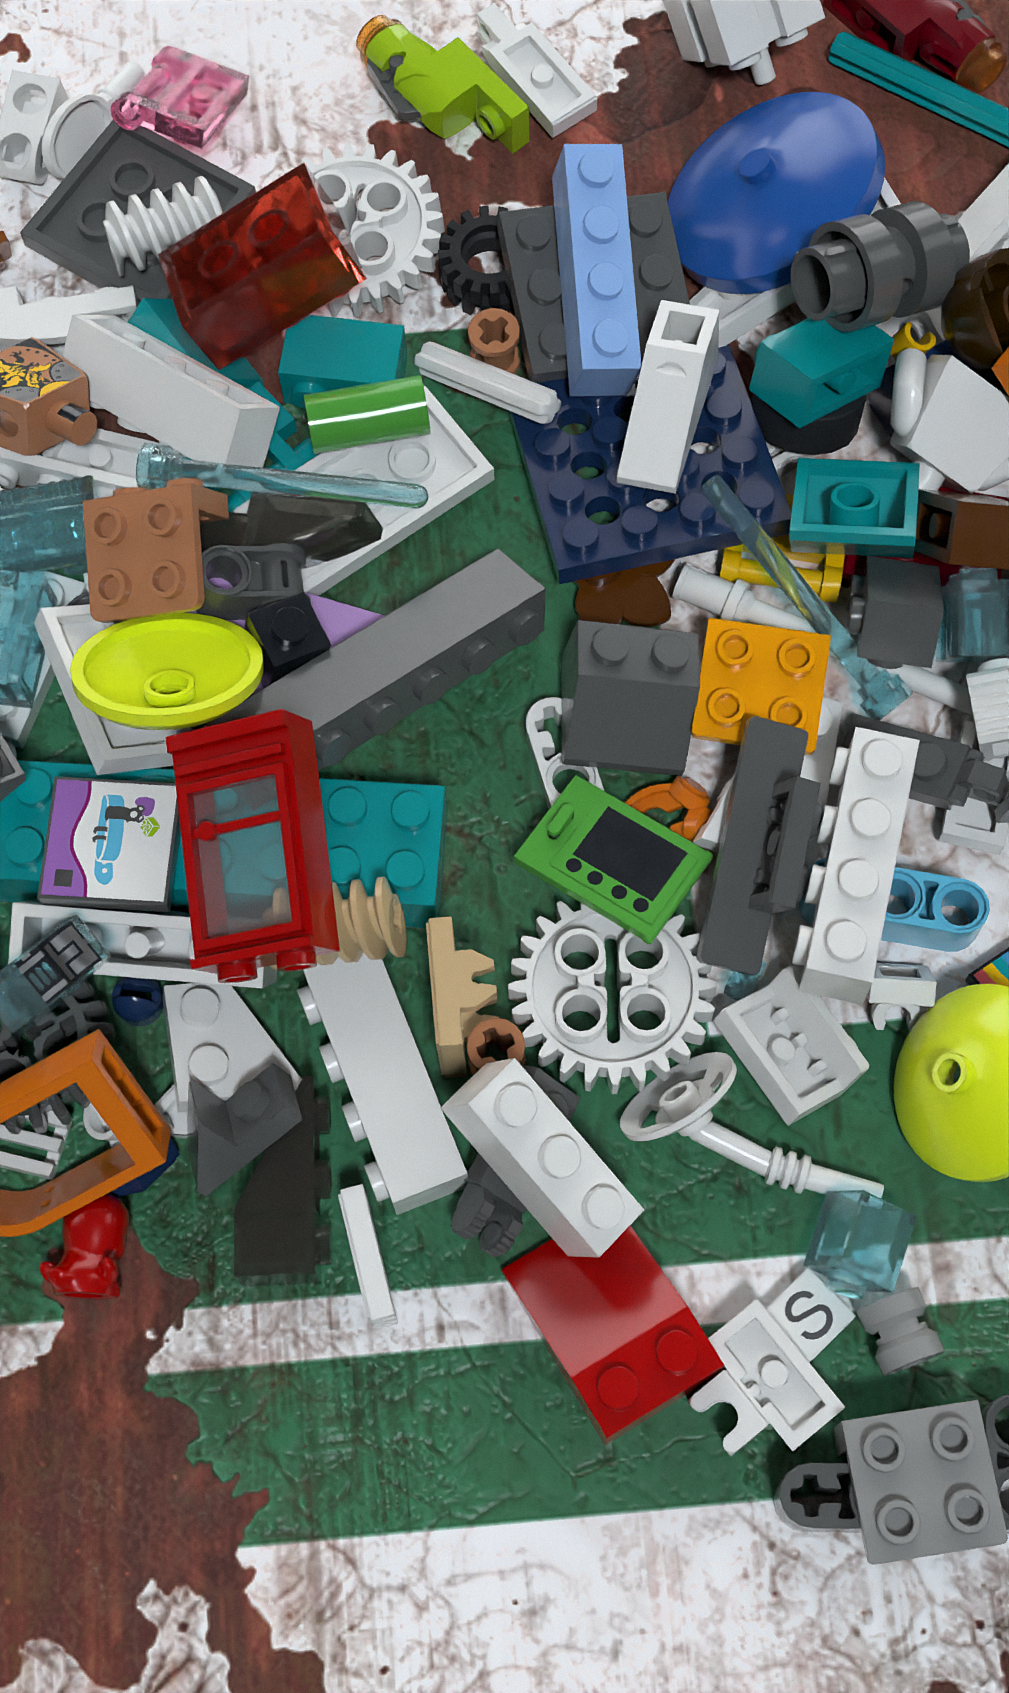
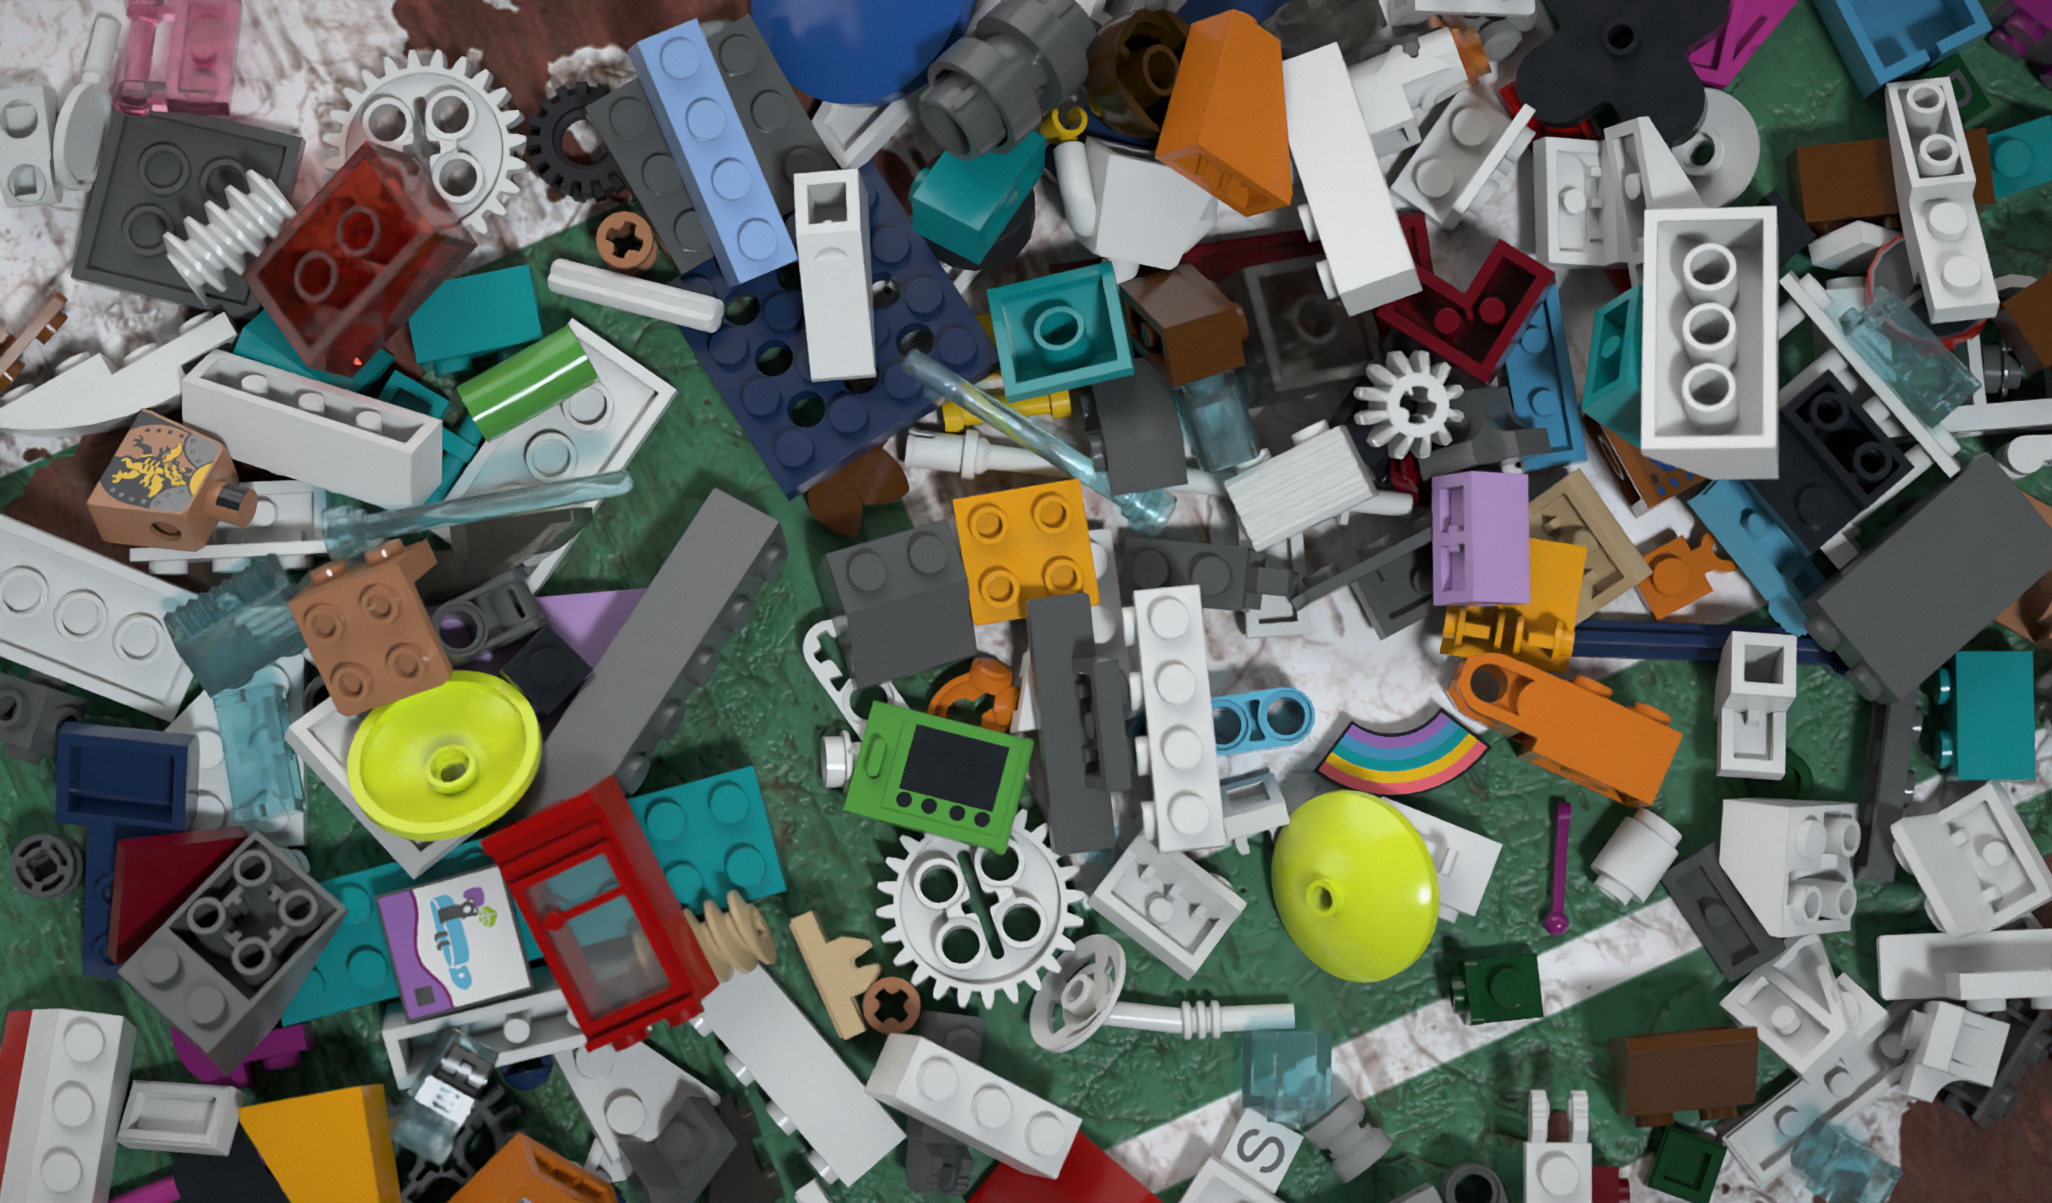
camera: 25 degrees left, 15 degrees up
none -> white plate [821,730,862,794]

